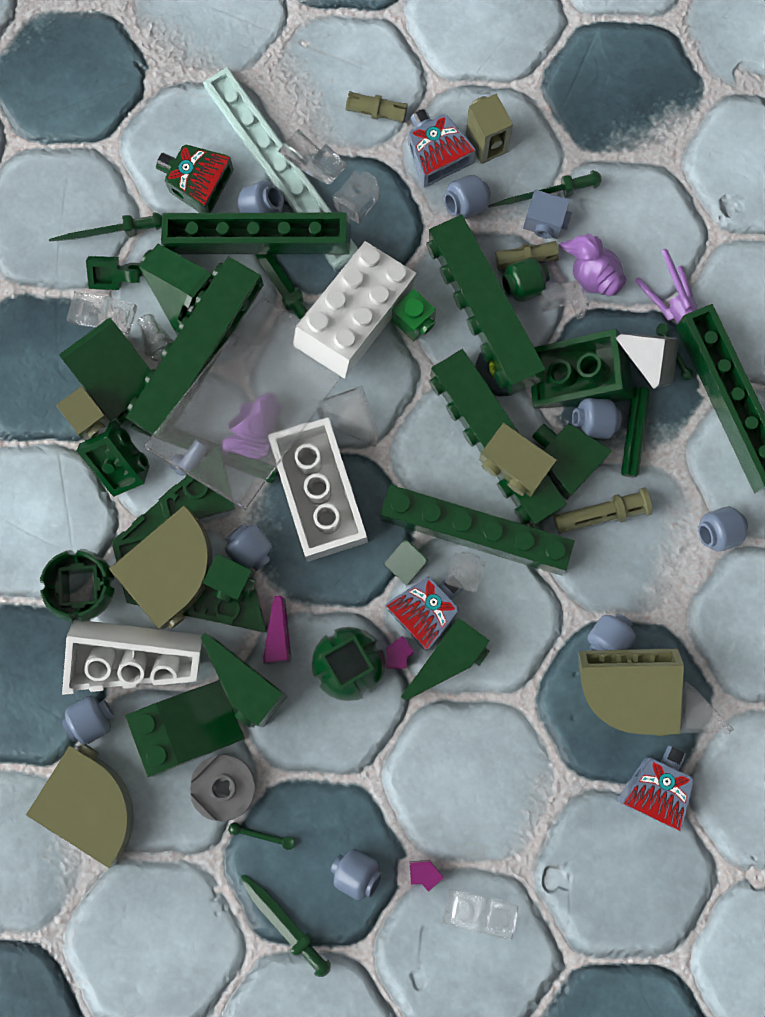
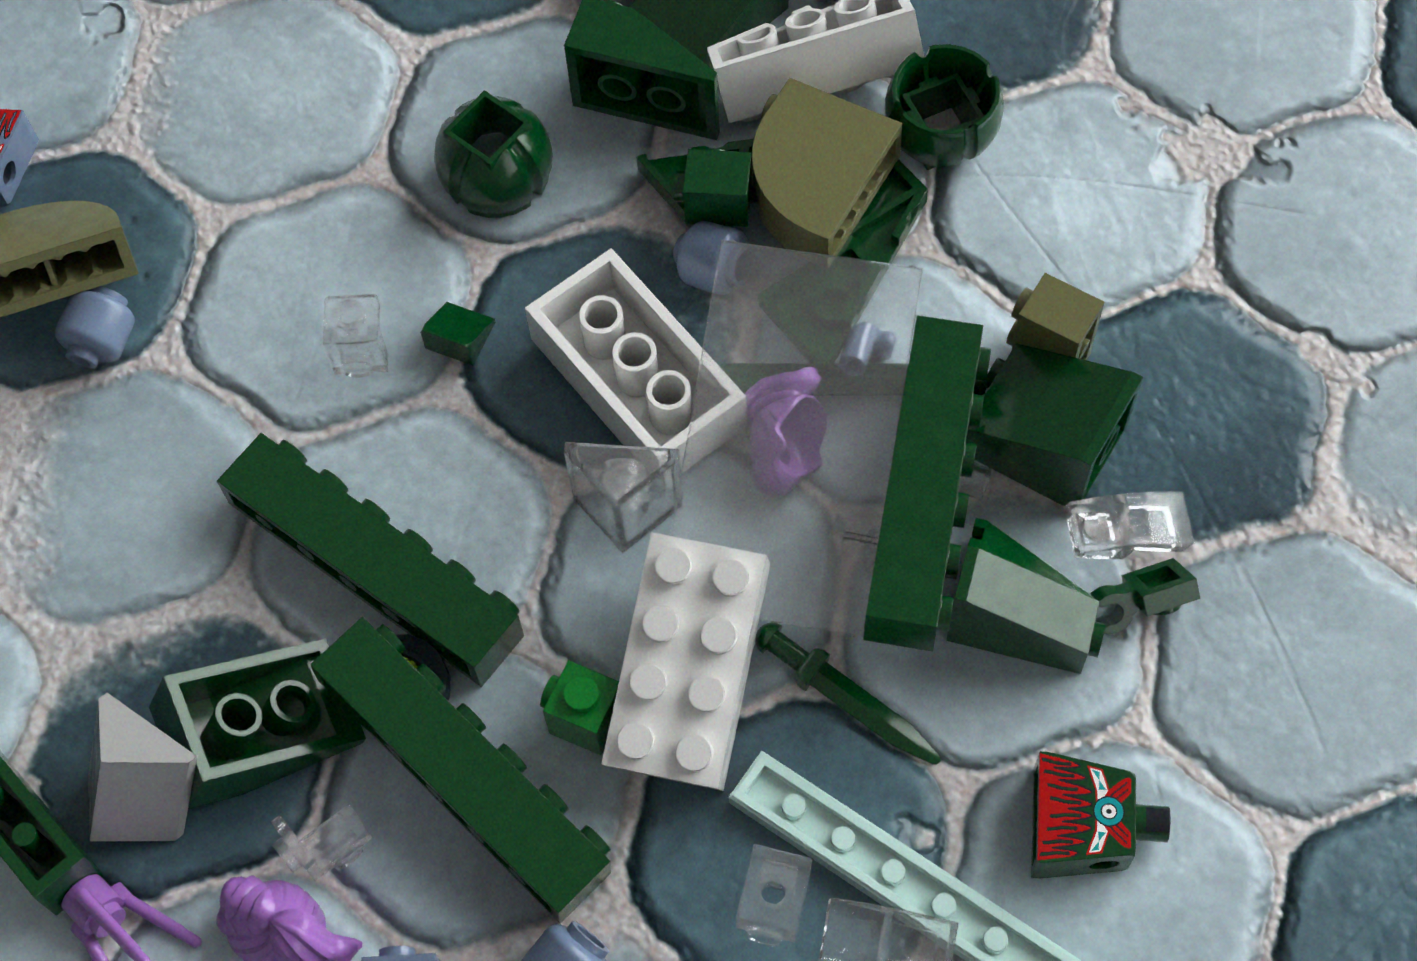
camera: 160 degrees right, 15 degrees down
dark green sword [49,212,162,242] -> none
dark green bracket [76,420,150,497] -> none
clear cone [137,314,174,361] -> none
dark green brick [161,212,351,254] -> none
sand blue head [238,180,284,213] -> none
magenta slope [263,595,292,664] -> none
dark green brick [380,484,575,576] -> none
torso [385,574,464,652] -> none
magenta piece [386,636,414,669] -> none
dark green slope [401,618,490,701] -> none
olive brick [479,423,556,497] -> none
olive pin [495,241,559,271] -> none
dark green head [502,257,550,302] -> none
dark green torso [532,423,612,500] -> none
olive pin [554,487,653,534] -> none
sand blue head [572,398,622,439] -> none
dark green axle [621,387,650,478] -> none
dark green hinge [656,323,693,380] -> none

